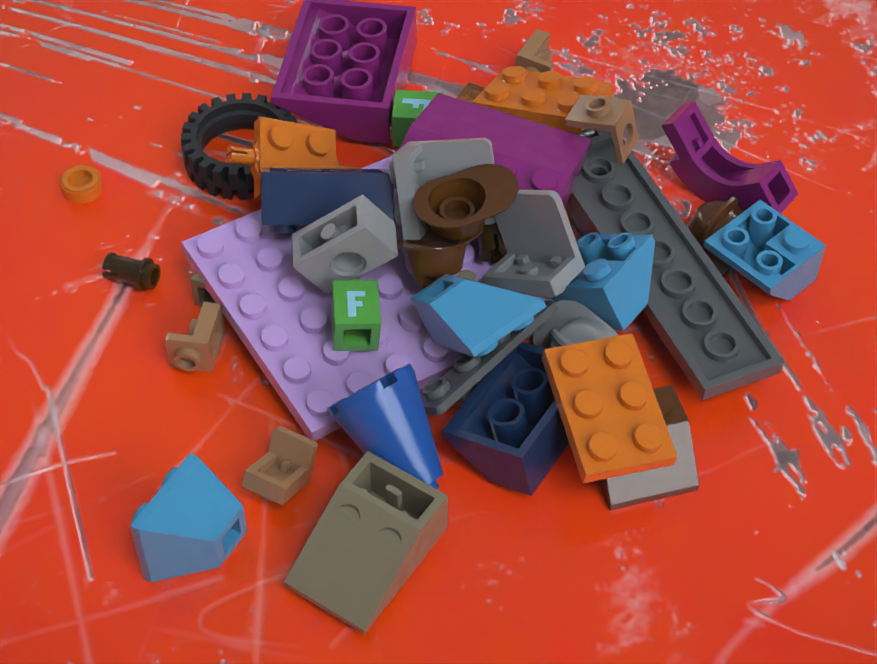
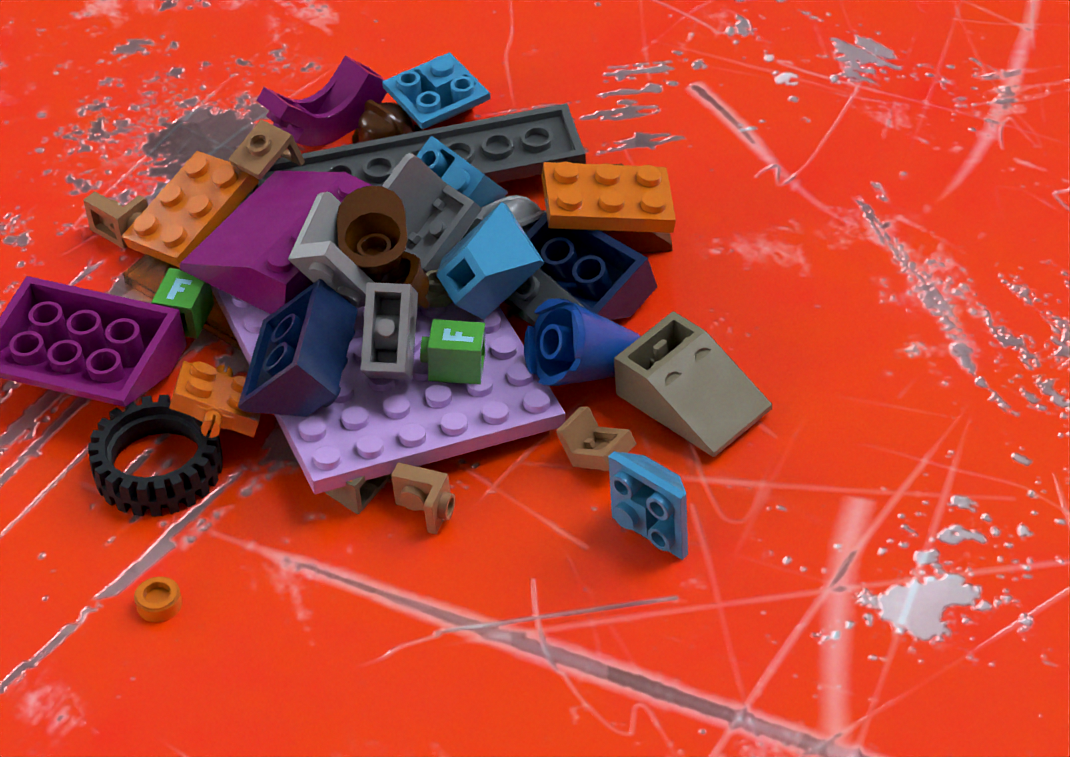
camera: 75 degrees left, 5 degrees down
dark brown pin [102,252,161,291] -> none

